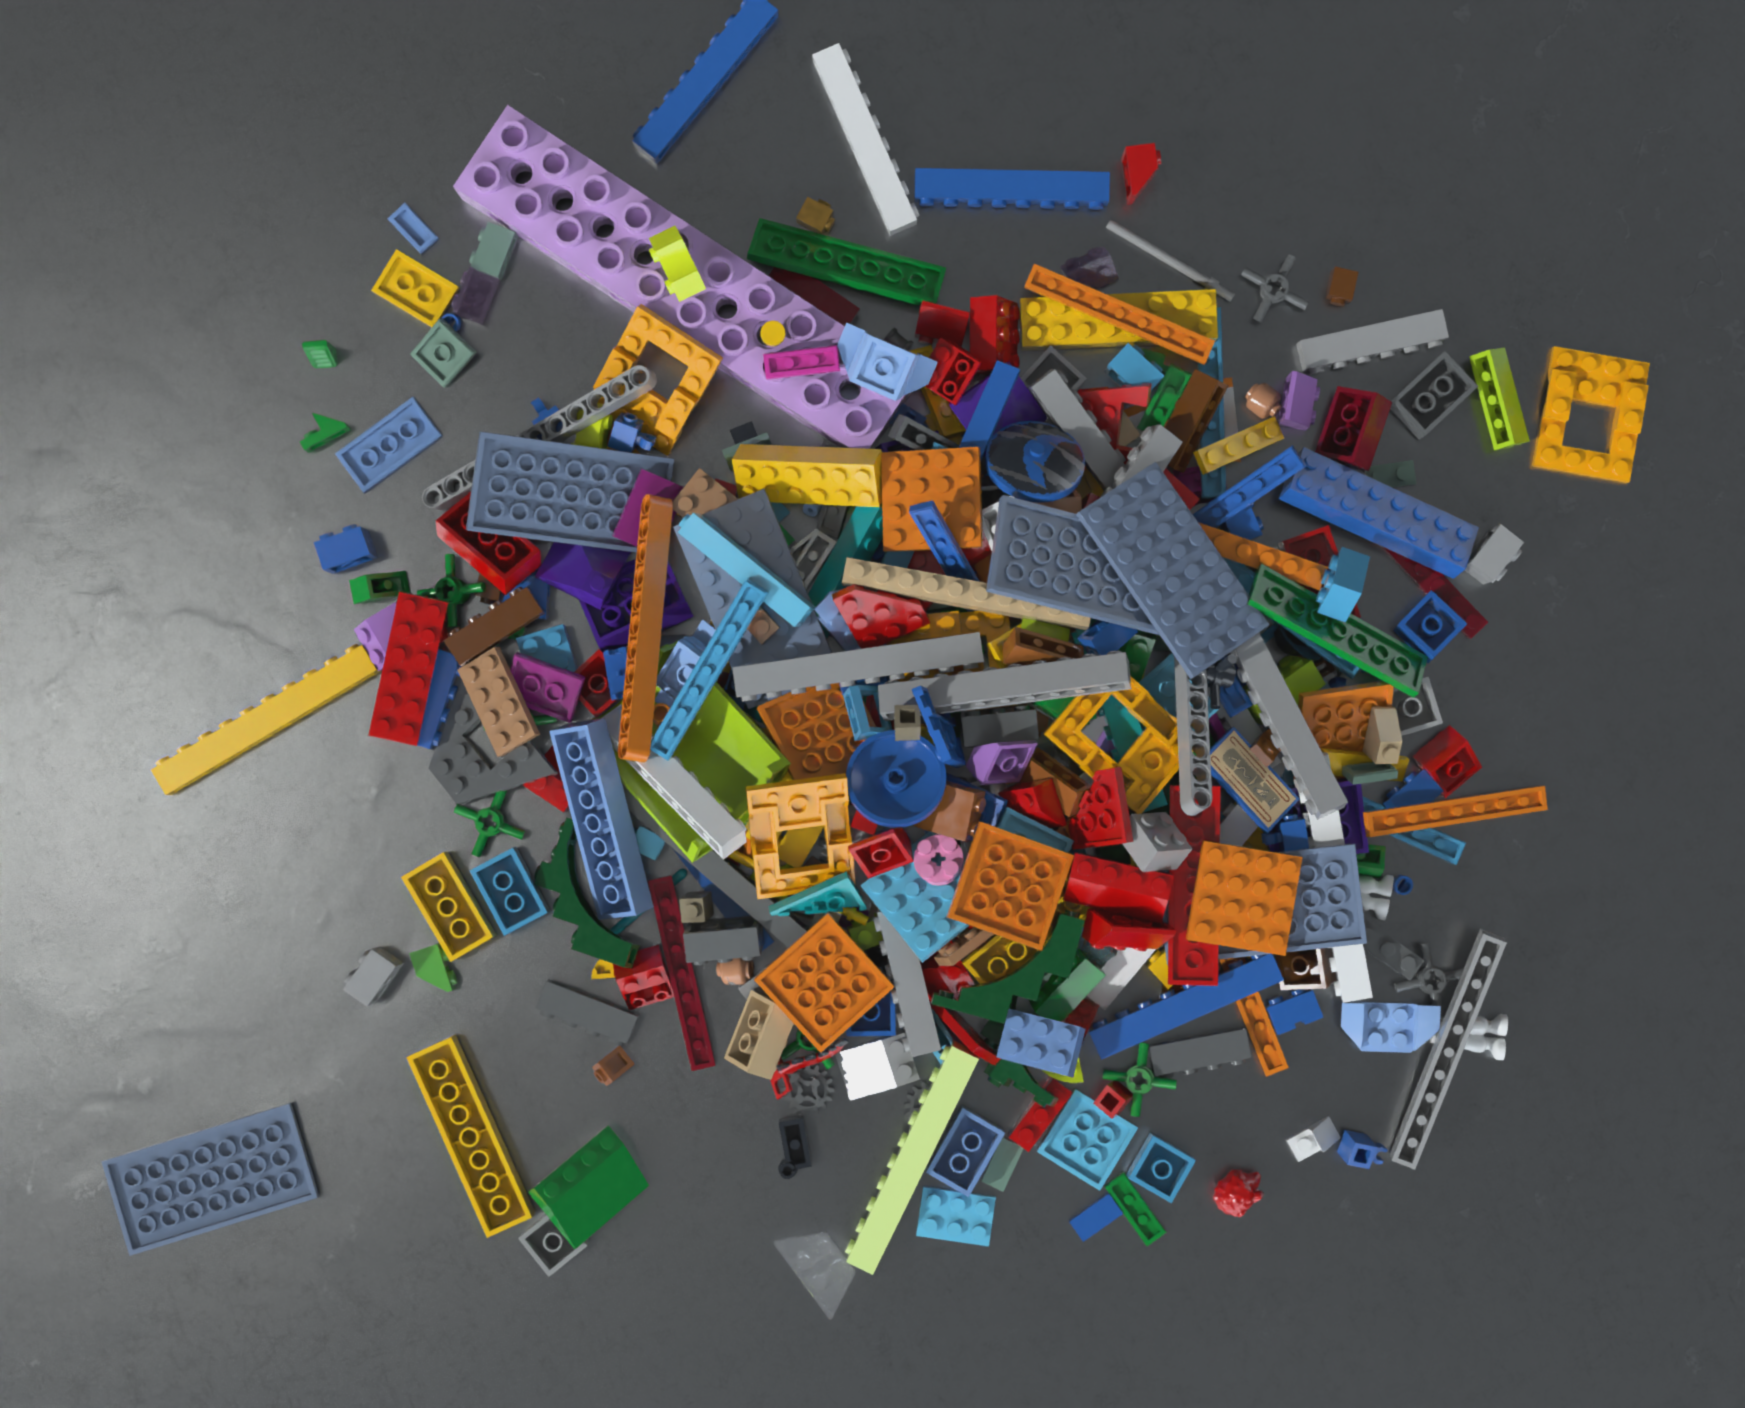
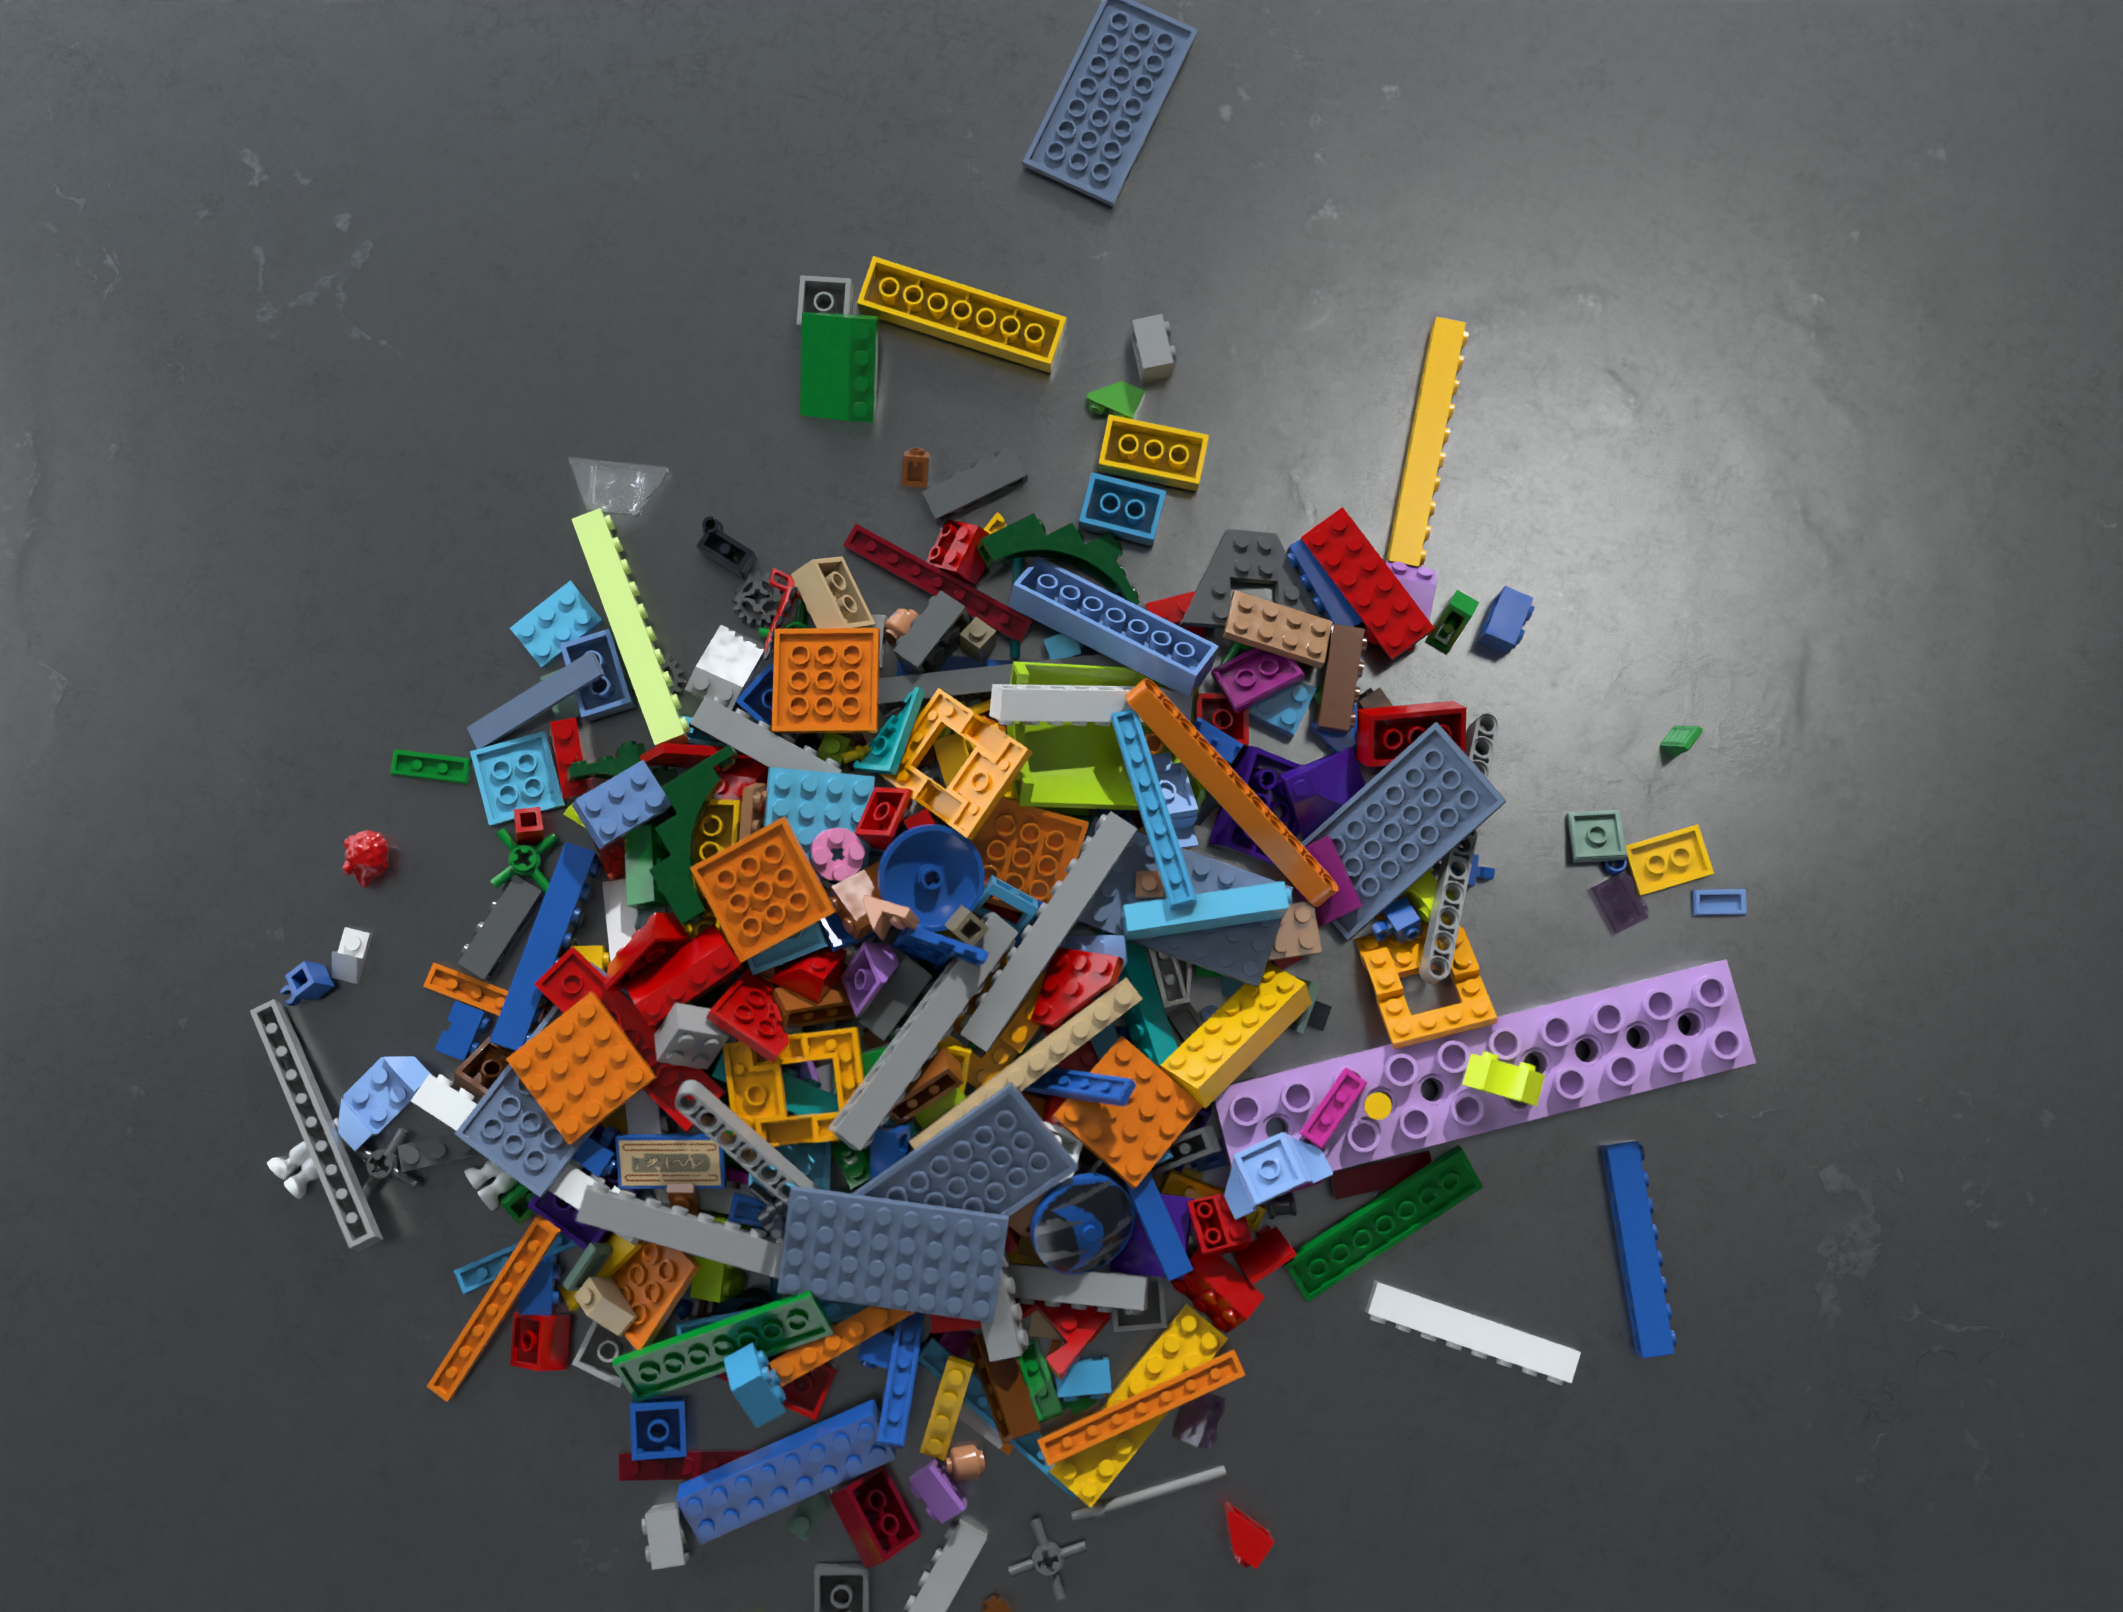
camera: 130 degrees right, 5 degrees down
green slope [299,413,351,453] -> none
medium blue tile [335,397,443,493] -> none
green bar [417,554,486,628] -> none
green bar [454,790,525,858] -> none
sand green brick [469,222,518,281] -> none
pearl gold brick [796,196,835,235] -> none
blue brick [914,168,1110,210] -> none
blue tile [1069,1193,1123,1242] -> none
dark azure brick [1126,1132,1196,1203] -> none
blue hinge [1393,875,1413,895] -> none
none -> sand blue tile [467,651,605,749]
none -> nougat slope [862,895,920,941]

